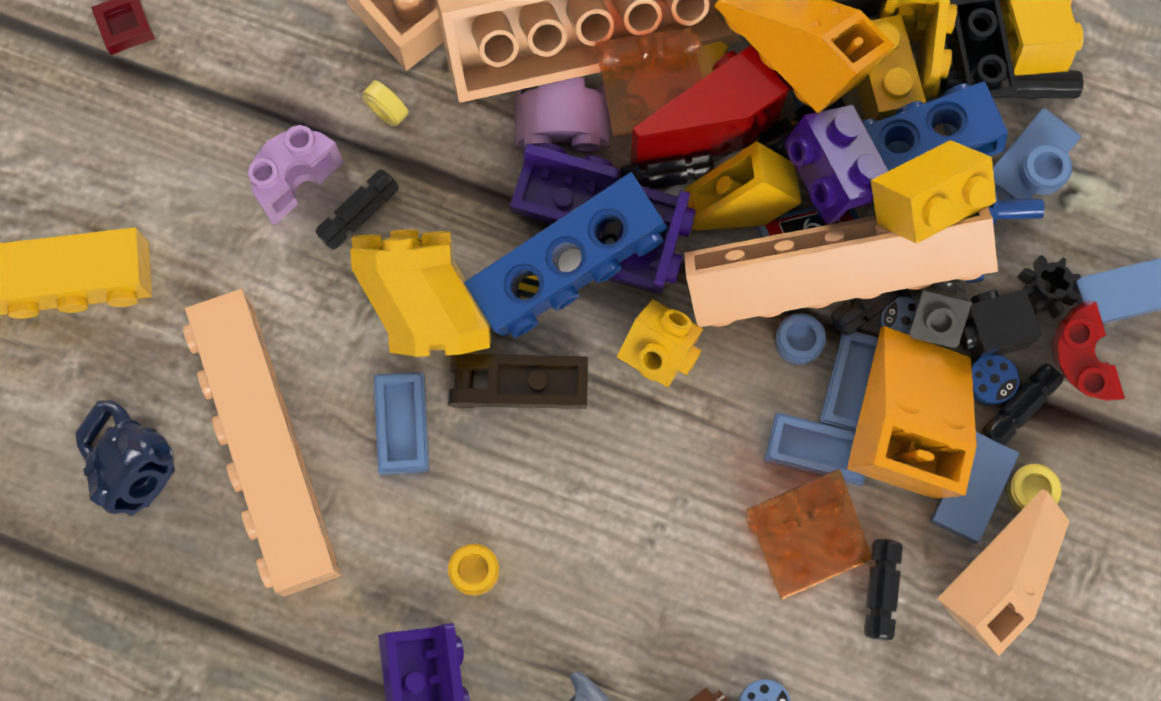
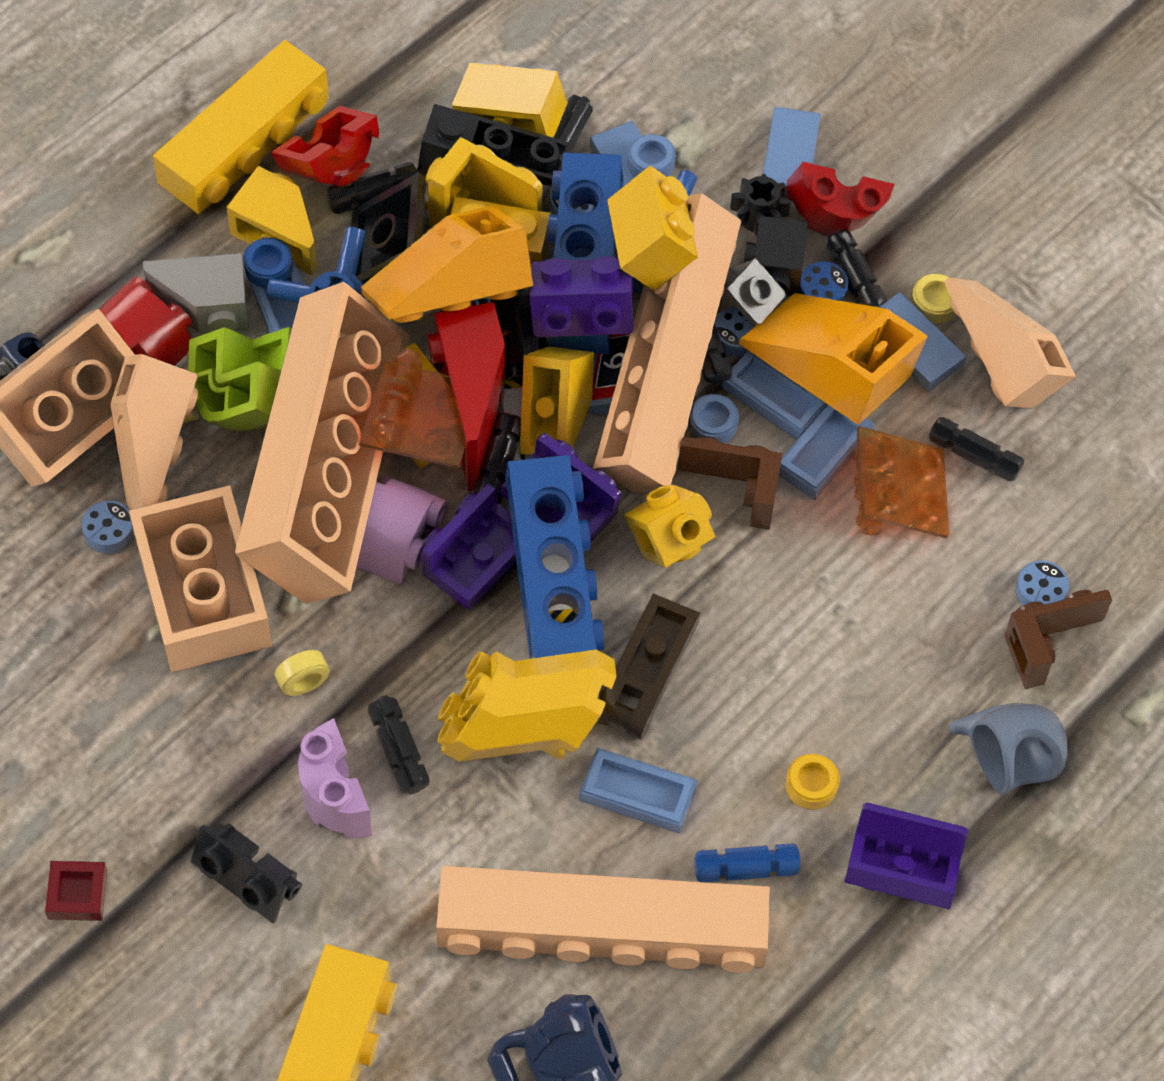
camera: 70 degrees left, 15 degrees down
none -> black hinge [190,822,302,924]
none -> reddish brown bracket [678,437,782,530]
none -> blue axle [694,843,800,882]

